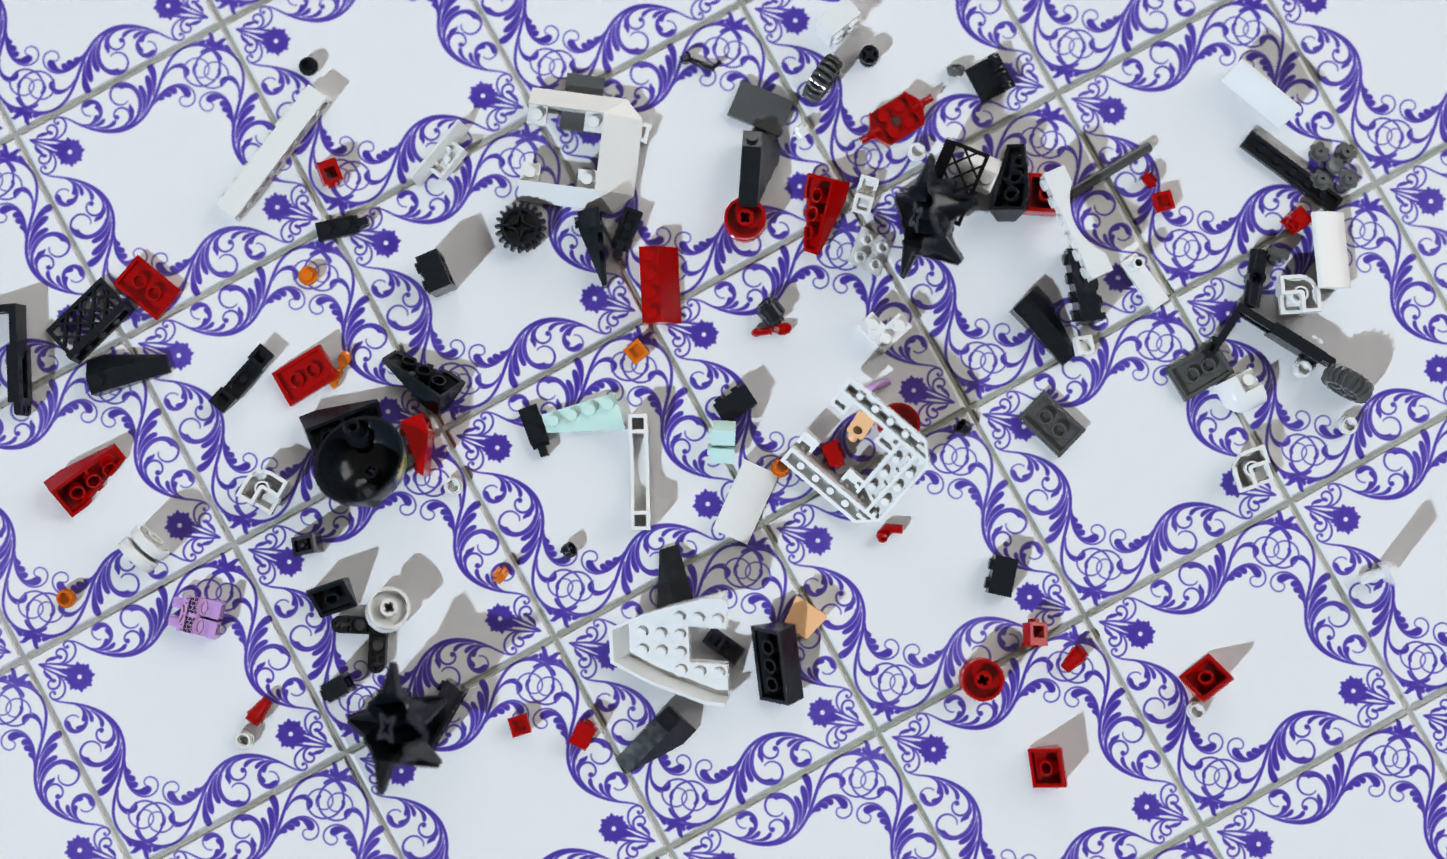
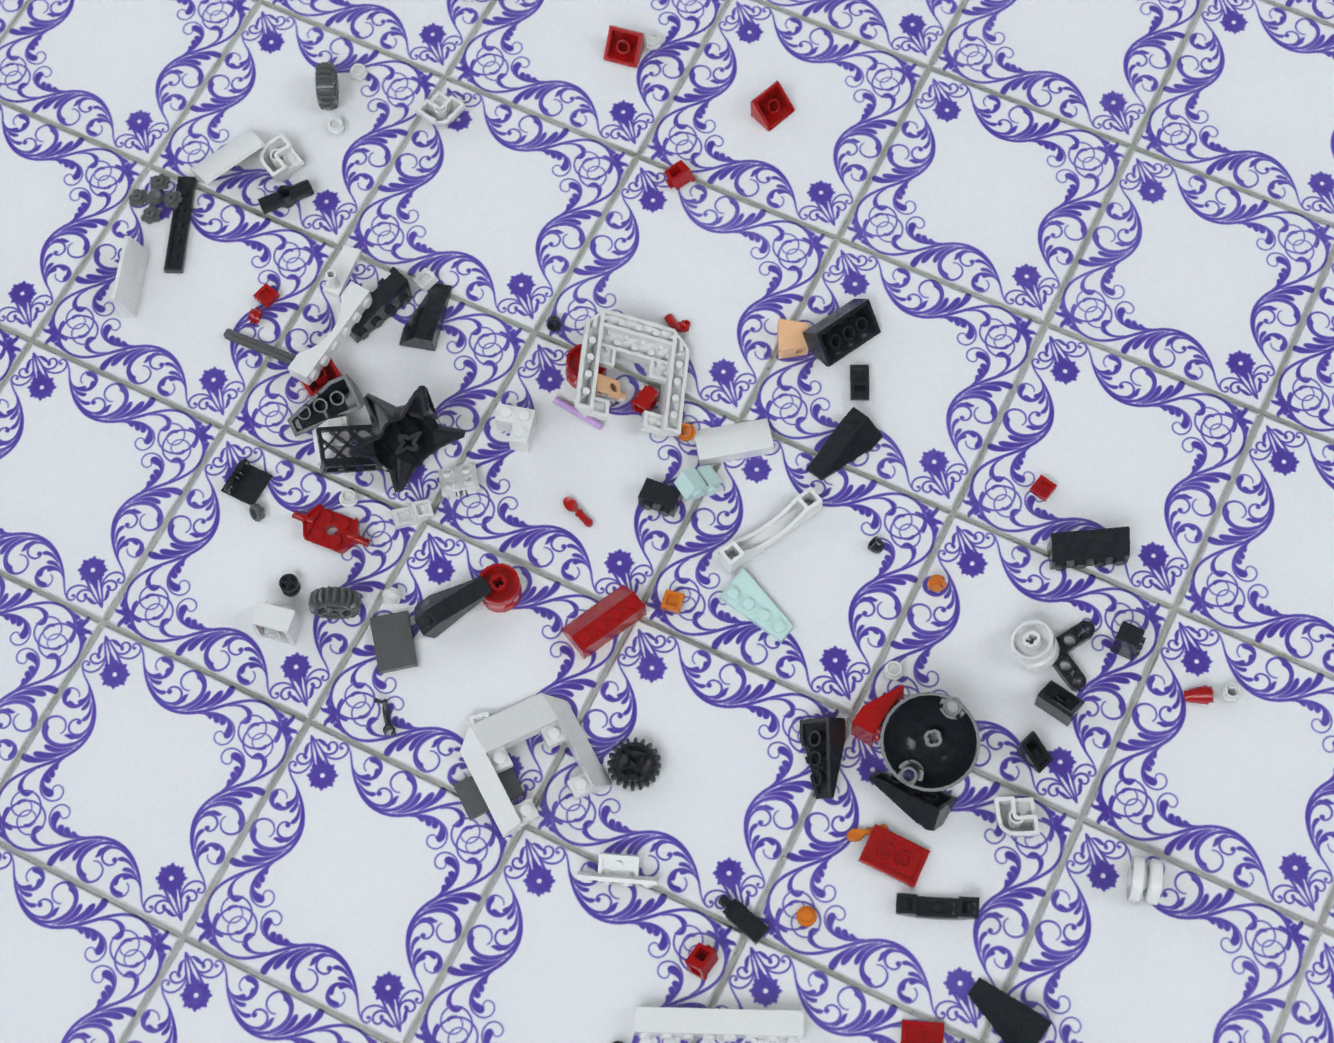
camera: 120 degrees left, 20 degrees down
red wedge [43,443,126,517] -> none
orange plate [56,589,77,608] -> none
lavender hips [168,595,227,639] -> none
black piece [347,661,448,795] -> none
black brick [414,248,457,298] -> none
black hinge [518,404,550,458] -> none
red brick [568,718,597,751] -> none
black wedge [575,206,608,288] -> none
white piece [609,590,730,707] -> none
black hinge [611,206,643,261] -> none
black wedge [615,703,696,773] -> none
black head [757,297,785,326] -> none
red wedge [804,173,850,255] -> none
red wheel [958,657,1005,702] -> none
black brick [983,555,1019,598] -> none
dark grey tile [1017,390,1086,458] -> none
red cone [1061,644,1089,673] -> none
dark grey tile [1164,341,1234,402] -> none
black hinge [1201,302,1336,367] -> none
white brick [1213,367,1267,413] -> none
dark grey plate [1266,246,1290,264] -> none
red brick [1280,205,1312,236] -> none

